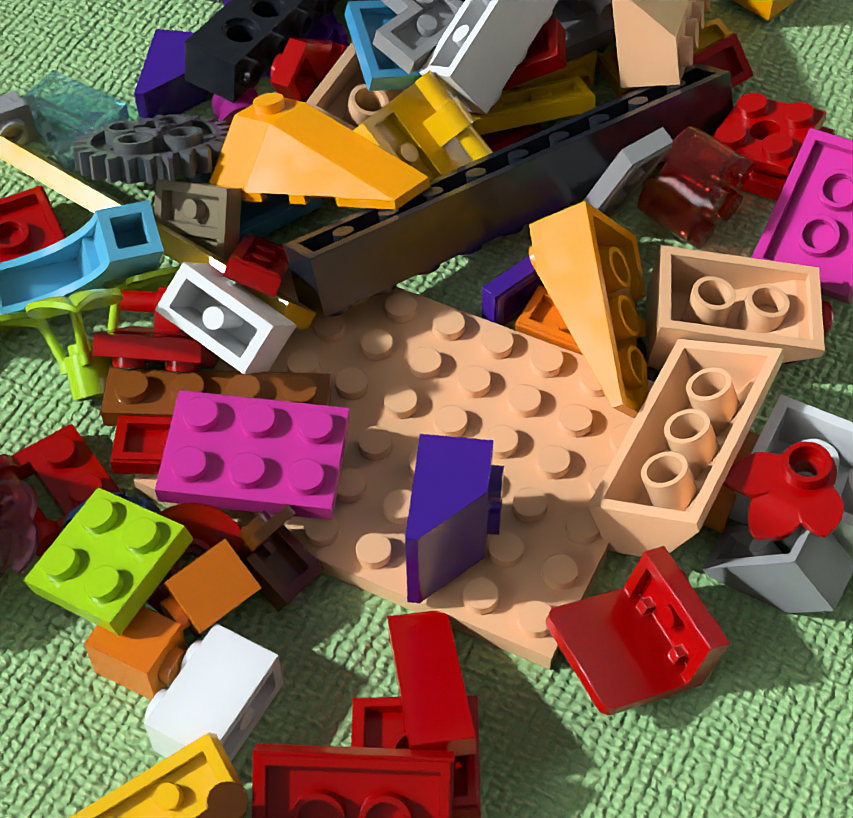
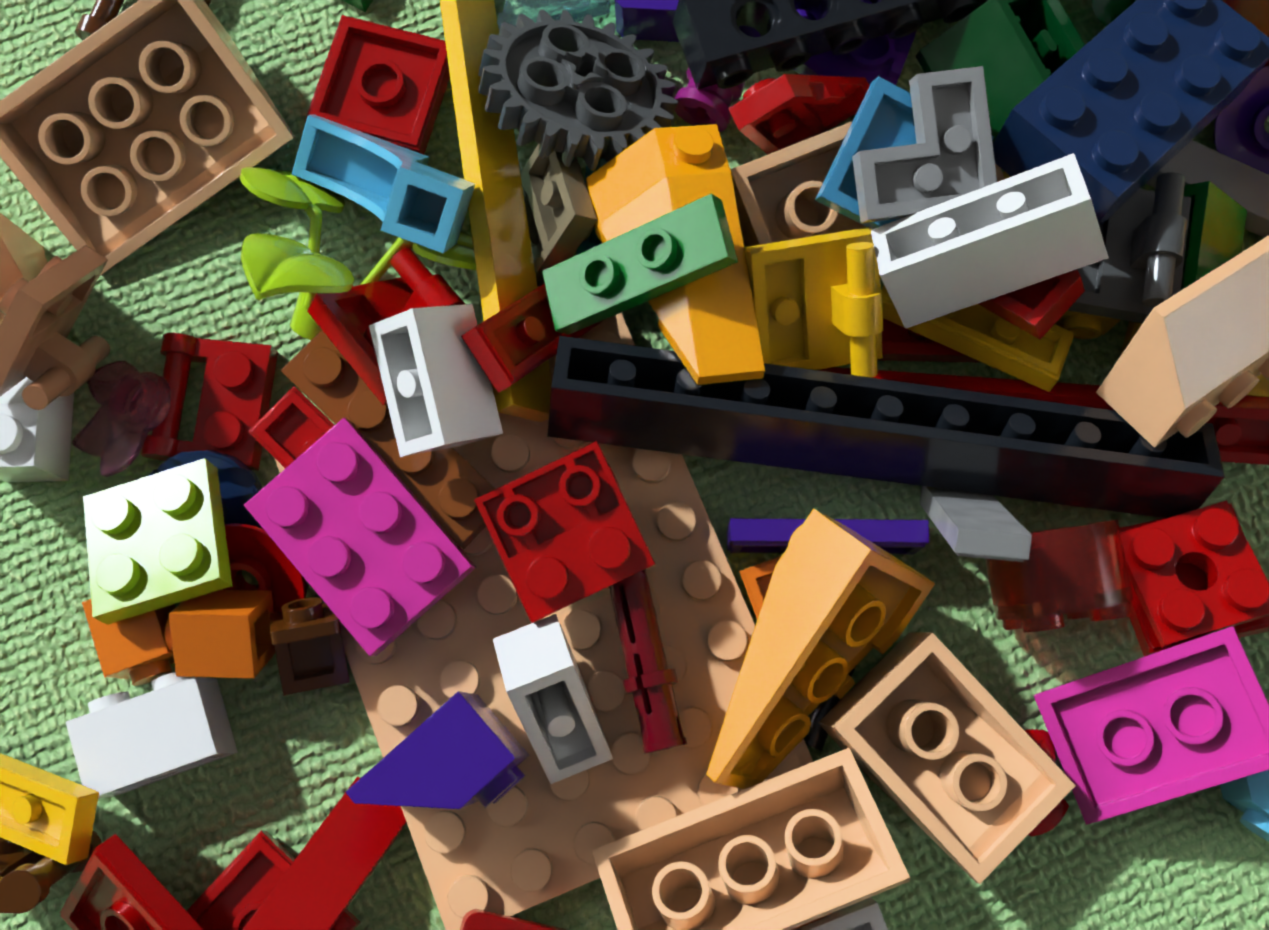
camera: 45 degrees right, 25 degrees up
none -> red plate [474,441,656,623]
none -> white slope [493,614,613,784]
none -> plate [542,193,738,335]
none -> dark red pin [609,569,687,754]

